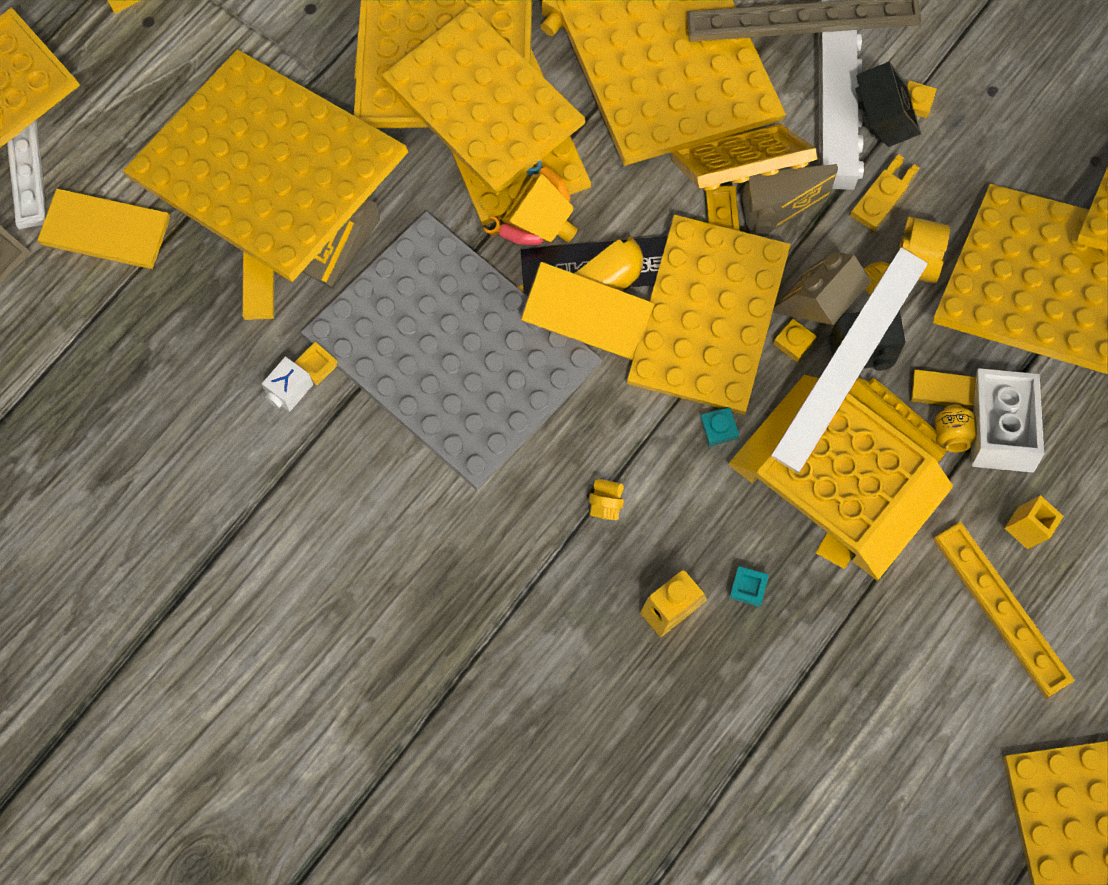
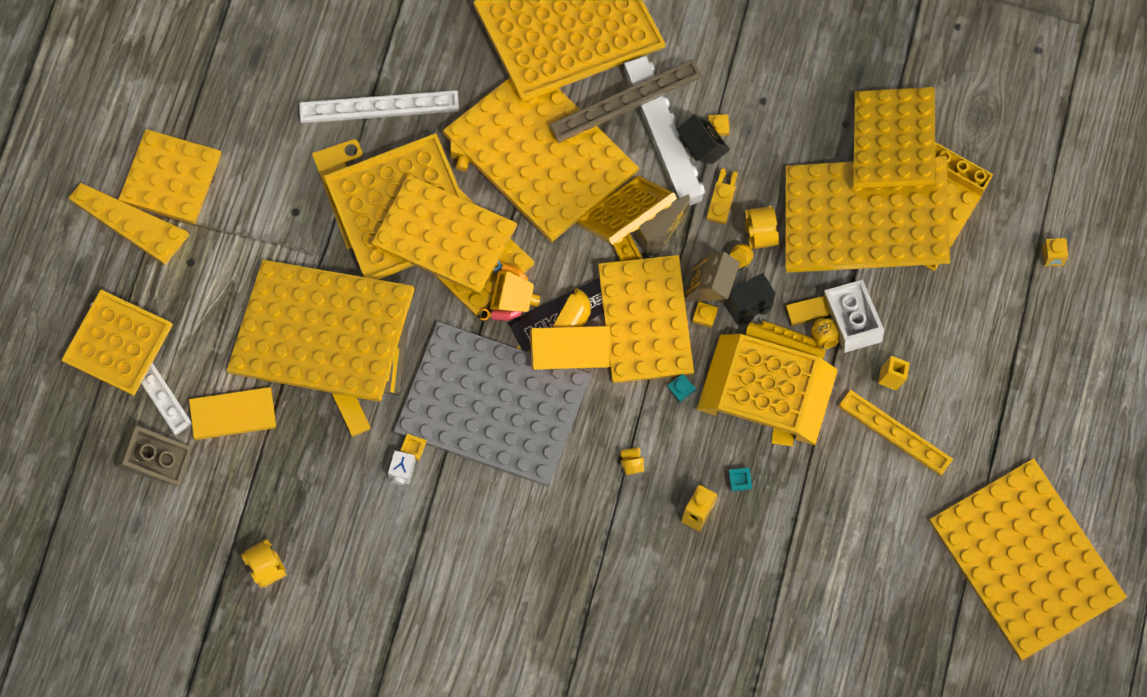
camera: 25 degrees left, 0 degrees up
white tile [771,247,928,474] -> none
none -> yellow brick [241,539,287,588]

